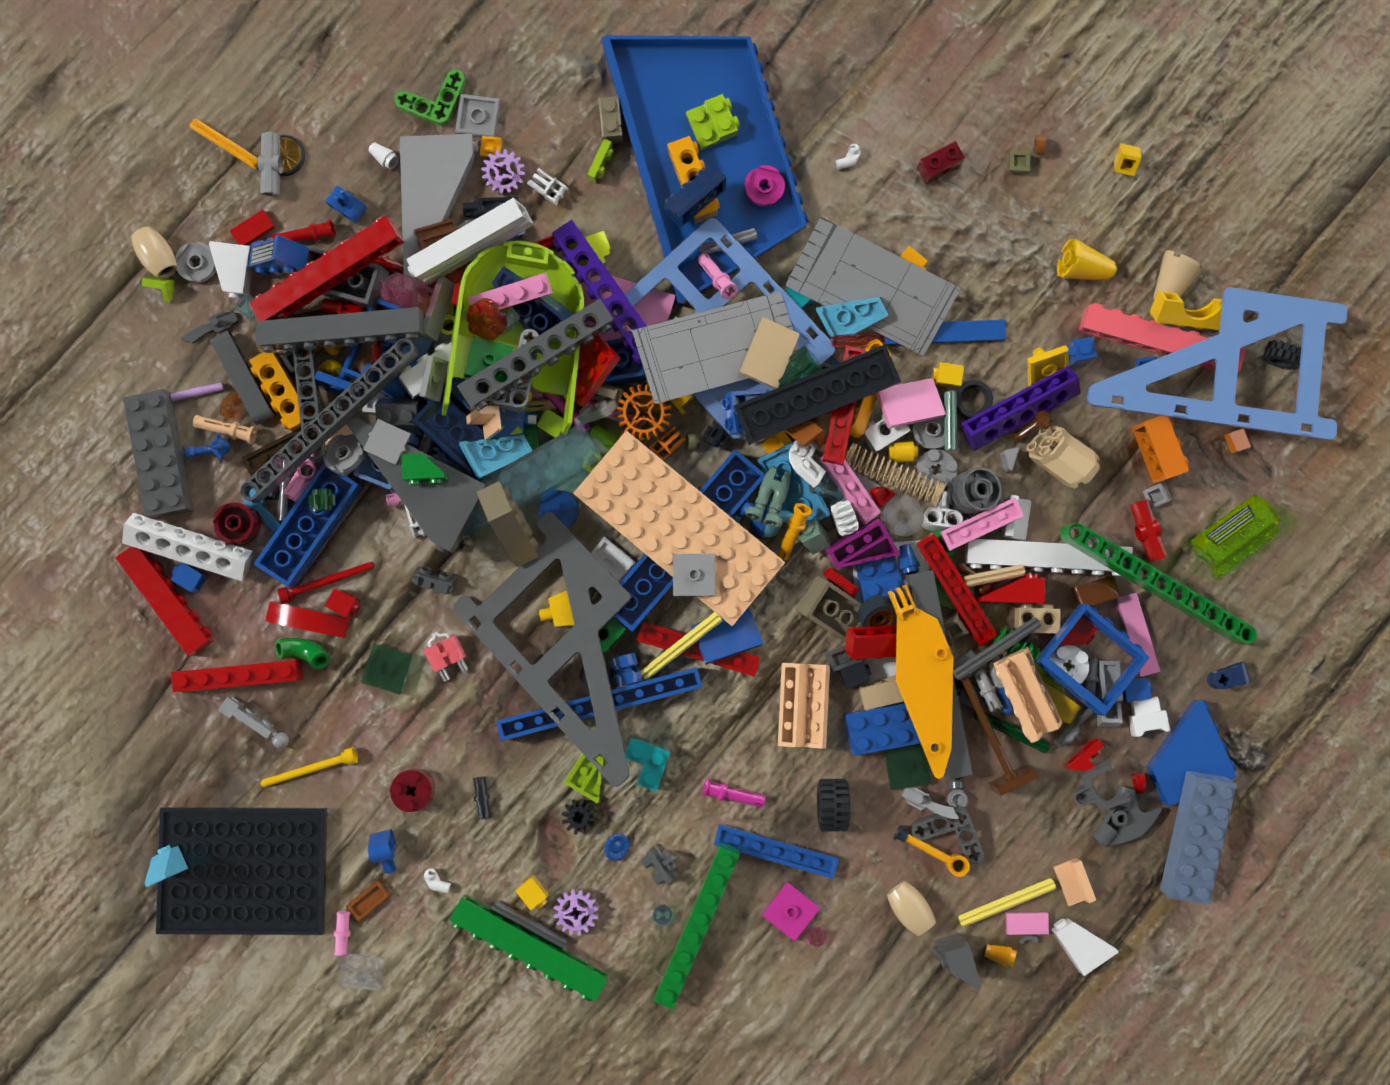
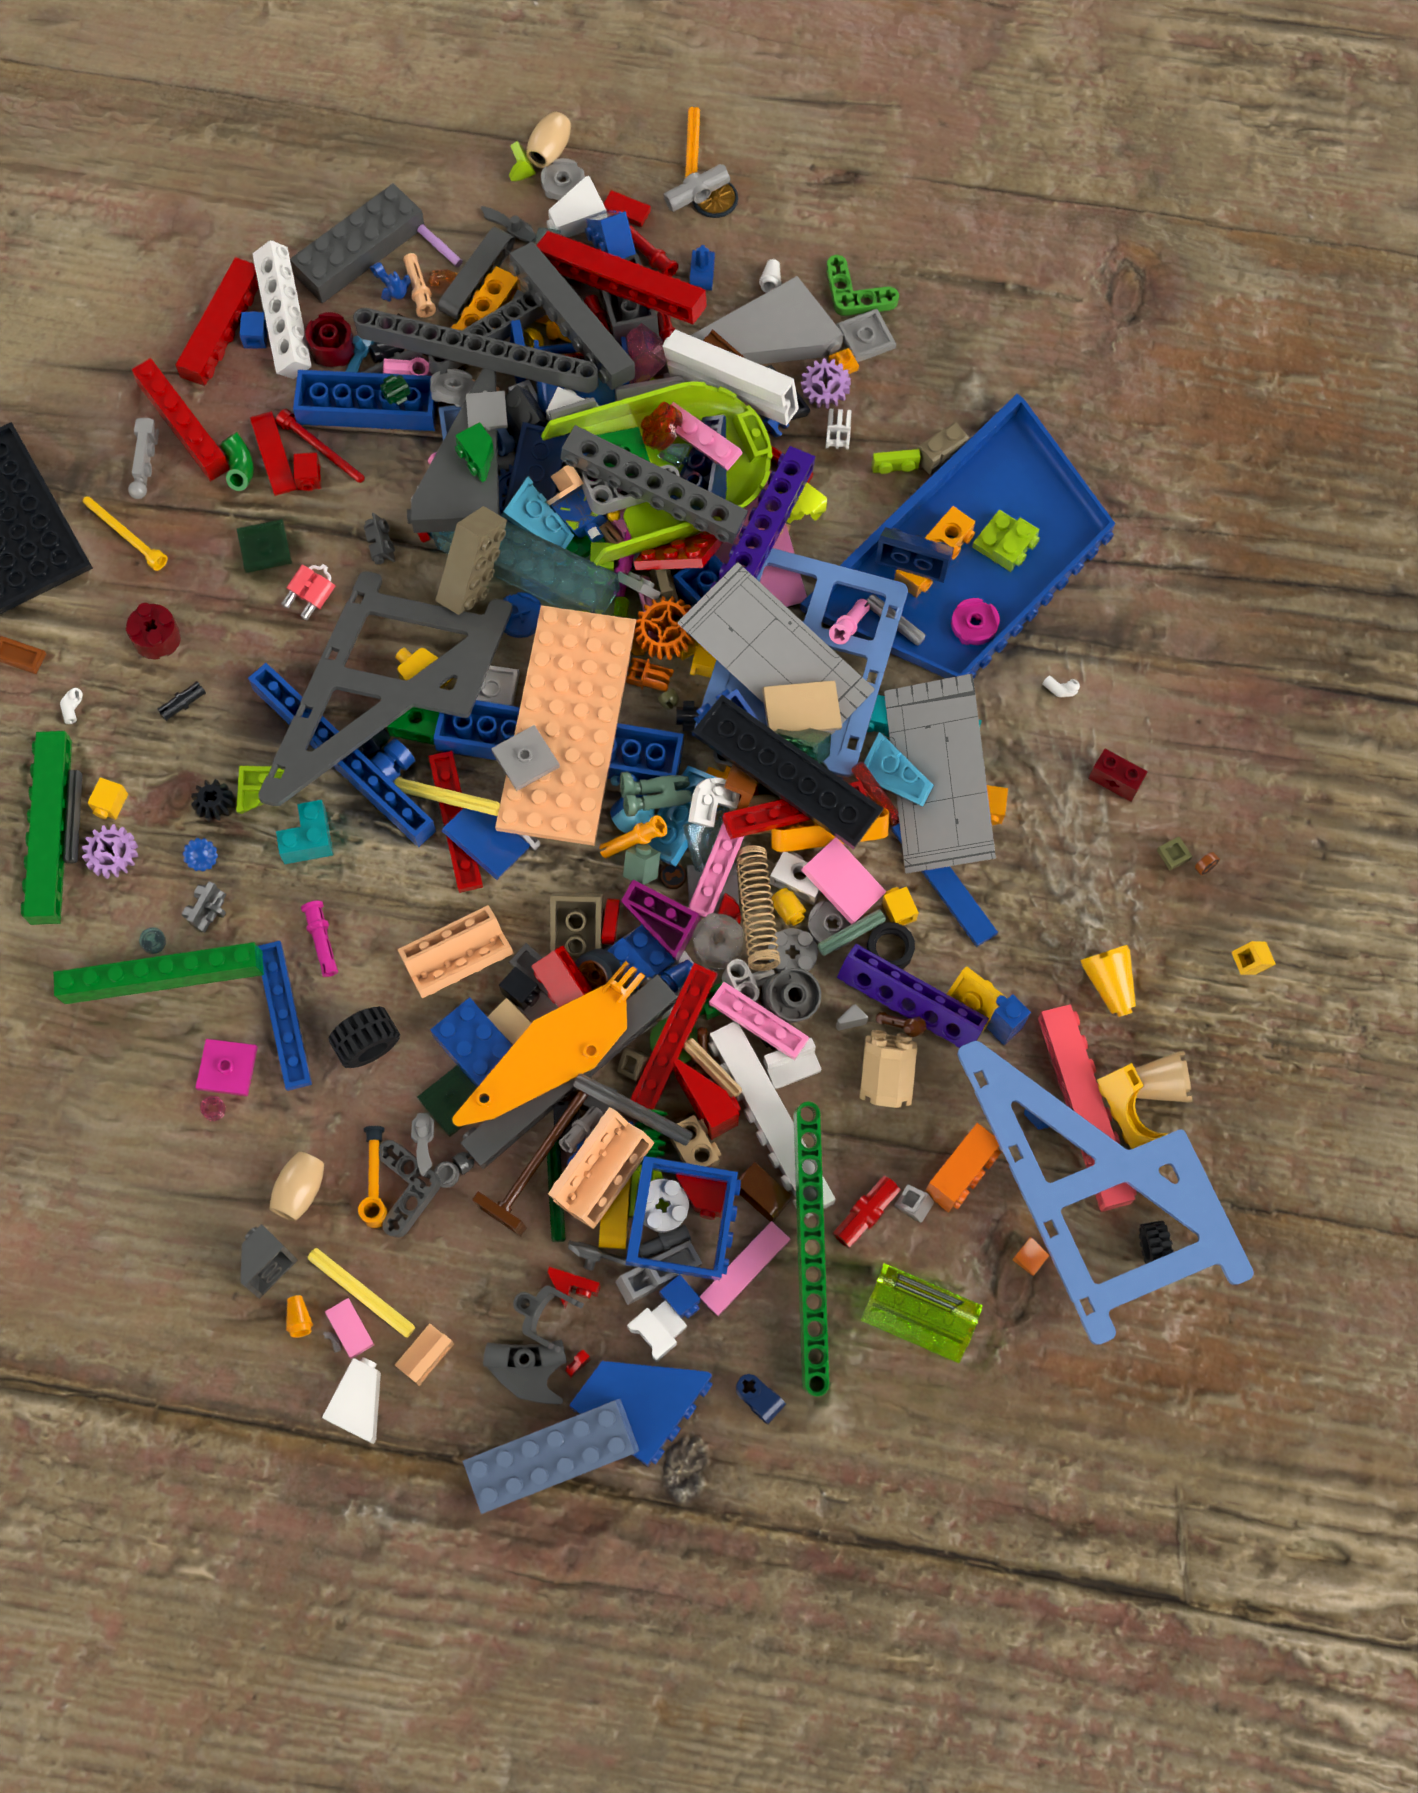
camera: 60 degrees right, 15 degrees down
blue beam [368,829,396,874] -> none
white gear [830,500,859,536] -> none

